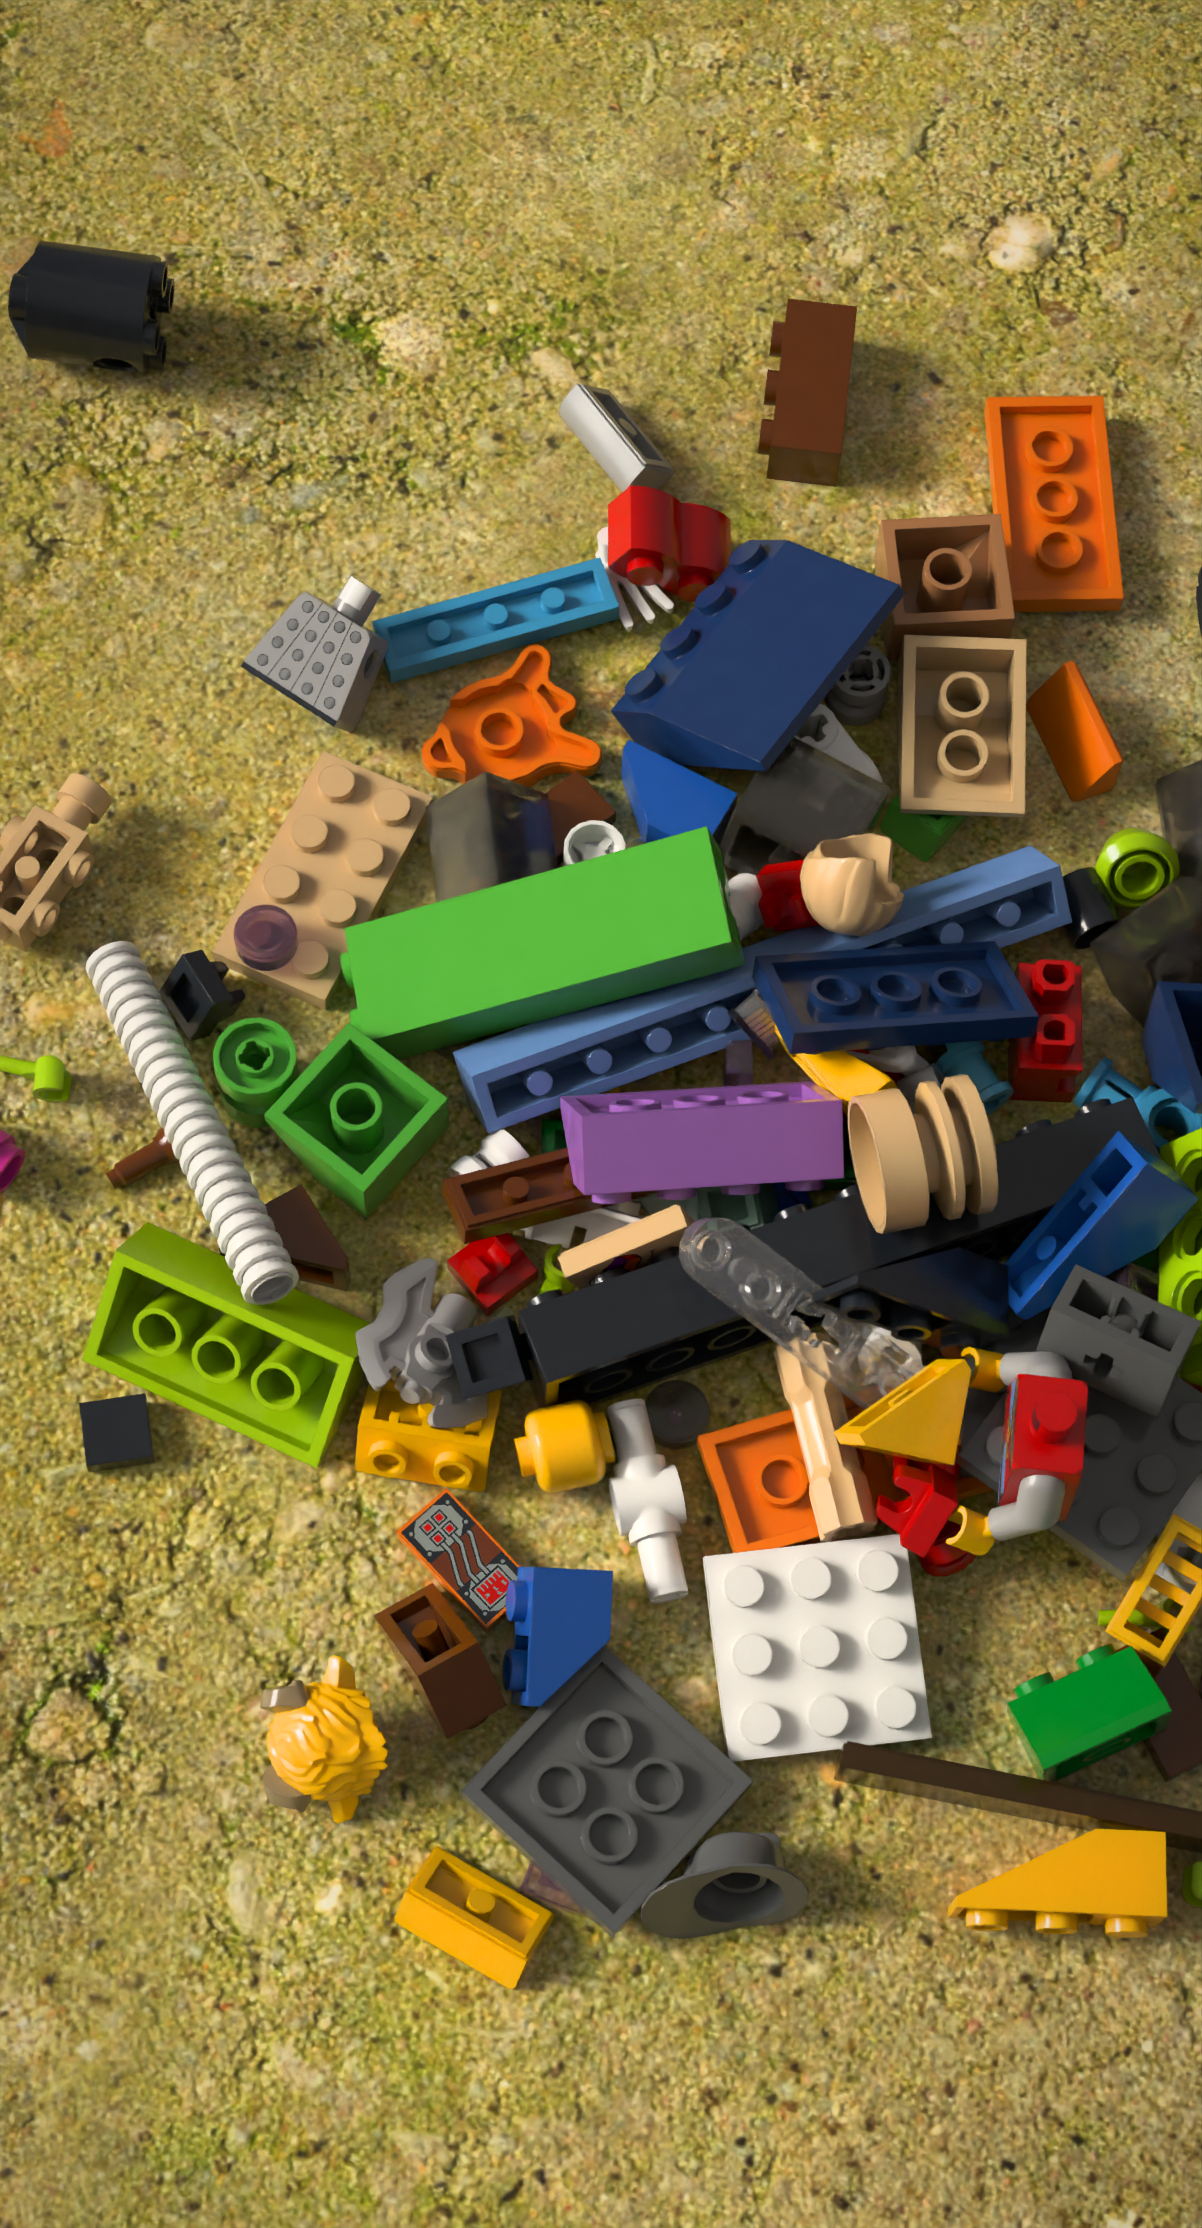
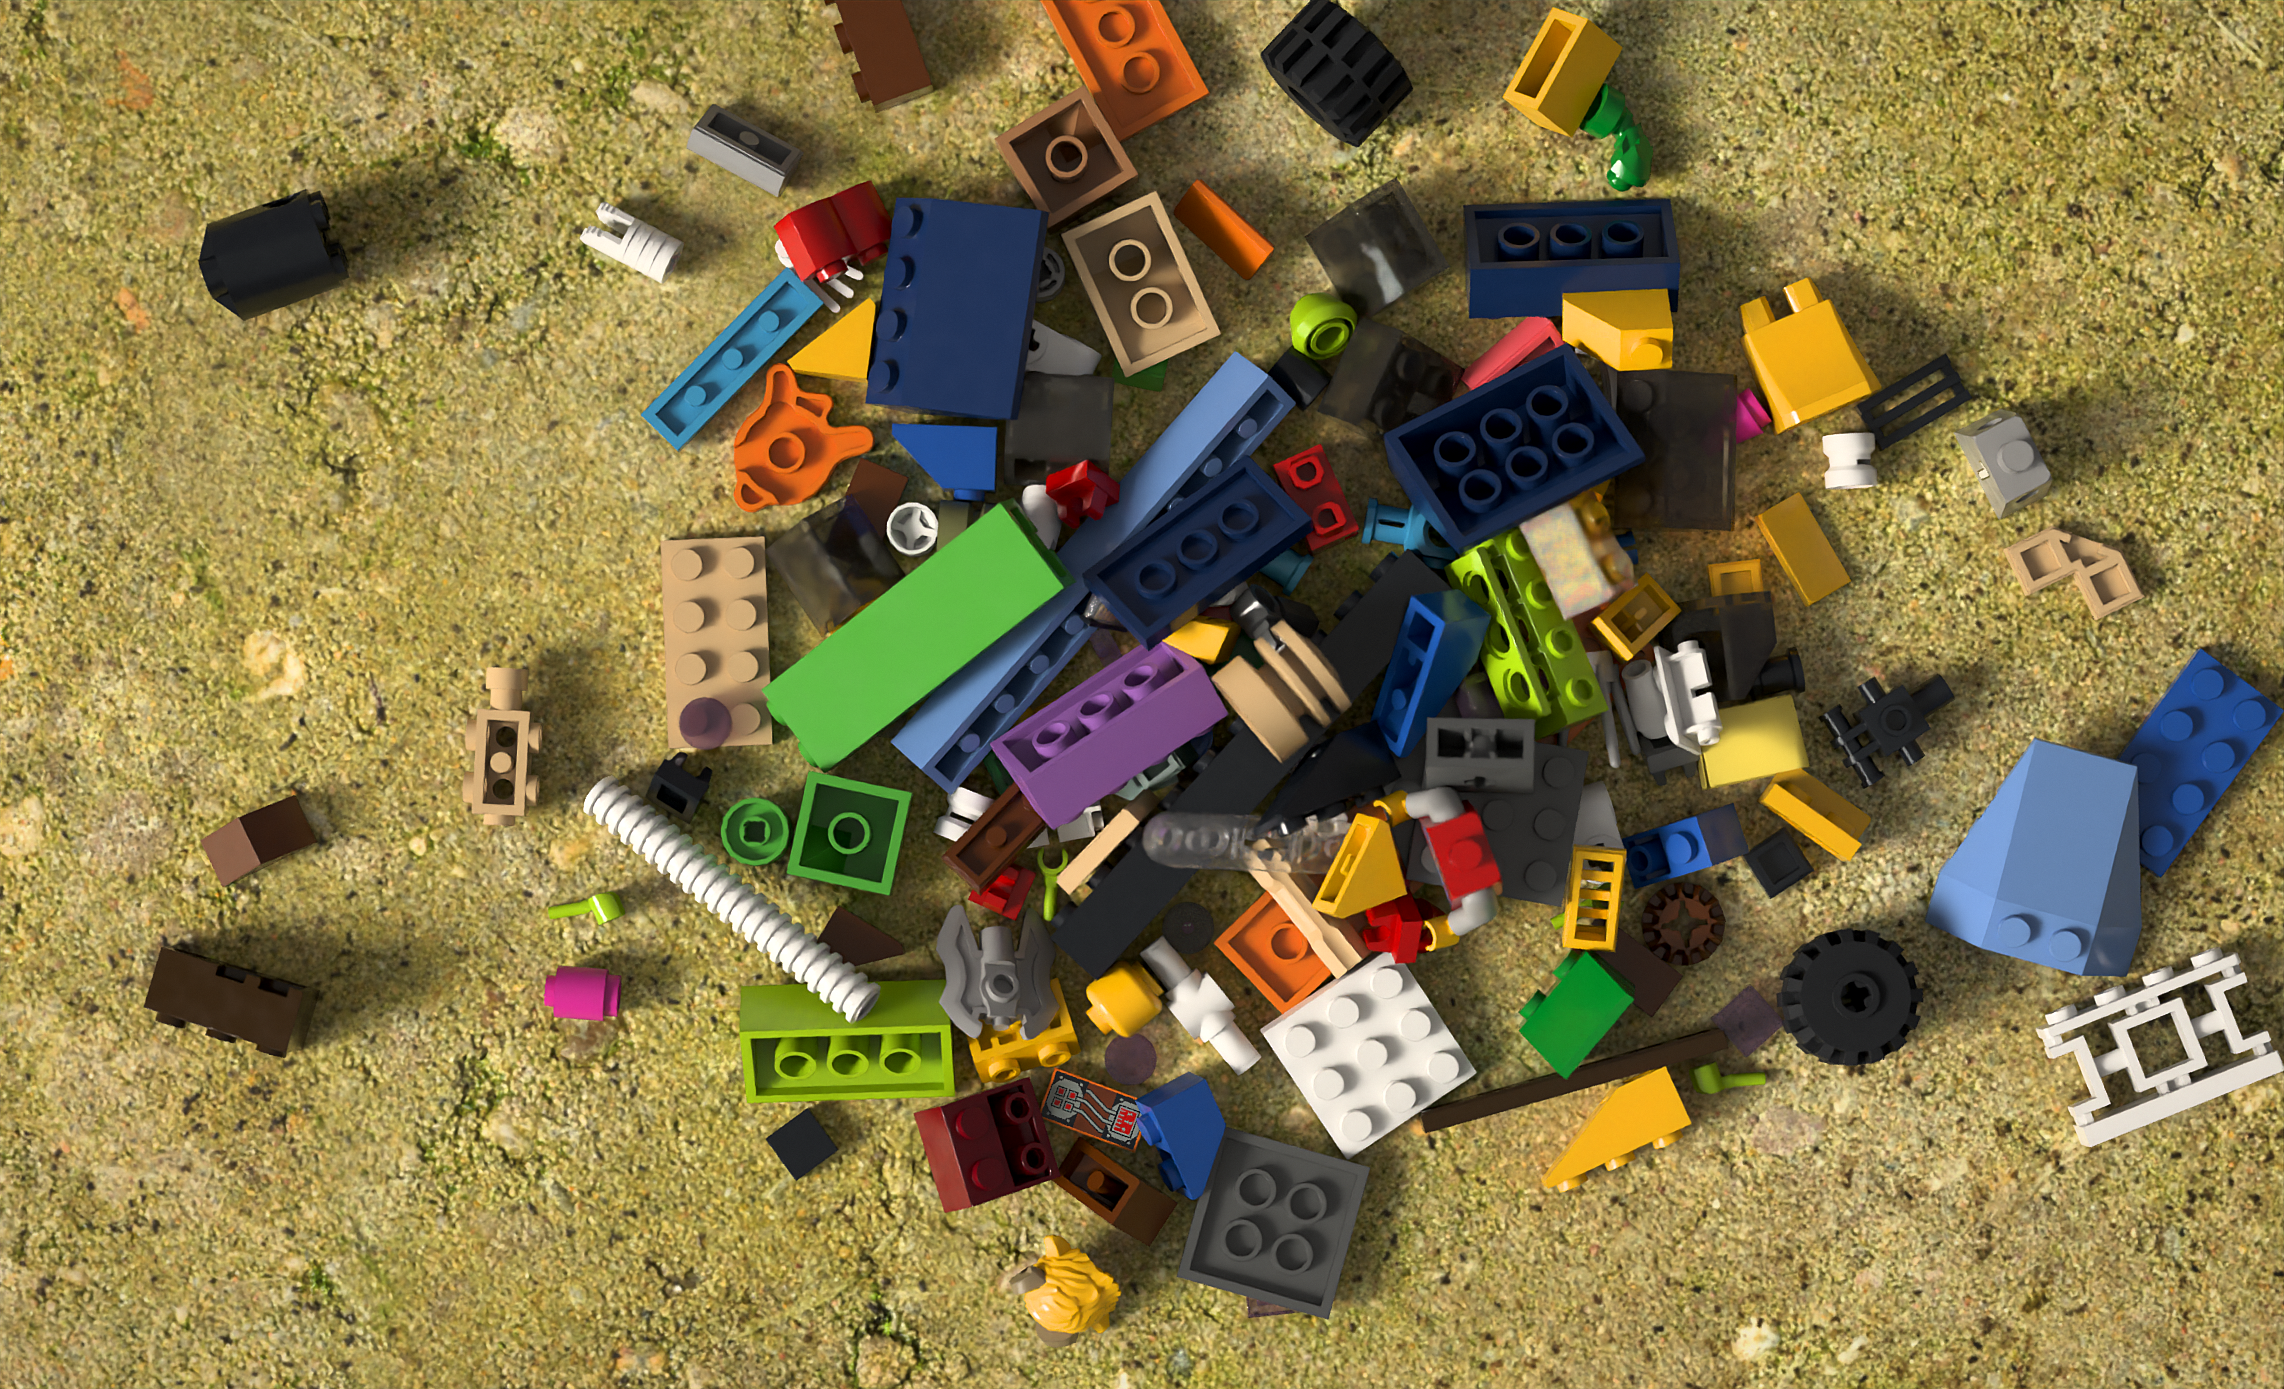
camera: 25 degrees left, 20 degrees up
reddish brown piece [105,1127,180,1190] -> none
light grey torso [241,575,389,733] -> none
yellow slope [395,1845,556,1989] -> none
black tile [445,1315,533,1400] -> none
dark grey piece [641,1831,809,1939] -> none
tan hair [800,833,904,937] -> none
none -> white hinge [580,202,684,283]
none -> yellow slope [787,297,878,383]
none -> dark red slope [913,1077,1061,1213]
none -> tile [1105,1033,1157,1085]

